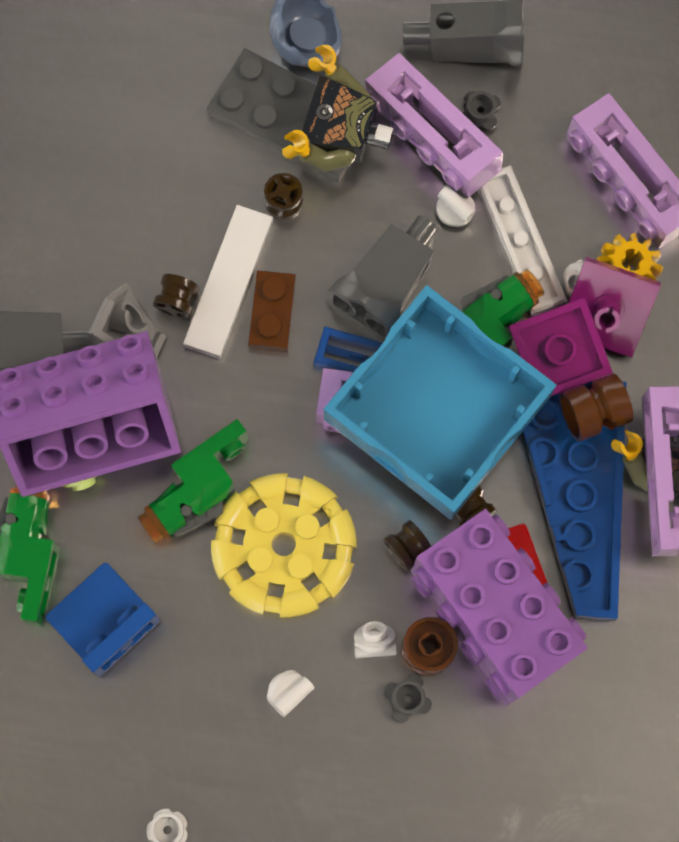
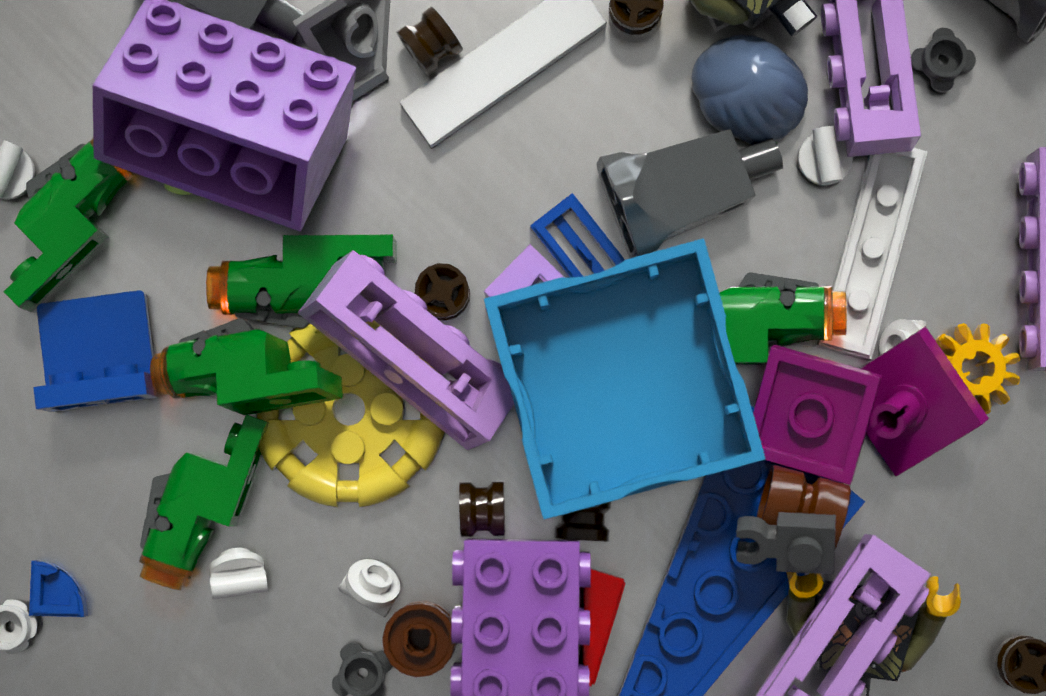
camera: 45 degrees right, 10 degrees up
reddish brown plate [248,270,296,353] -> none
none -> blue tile [29,560,88,617]
none -> green plate [139,415,269,590]
none -> green plate [150,318,343,415]
none -> lavender brick [298,250,514,450]
none -> dark brown wheel [414,263,470,321]
none -> sand blue piece [691,34,808,145]
none -> dark grey plate [736,512,836,575]

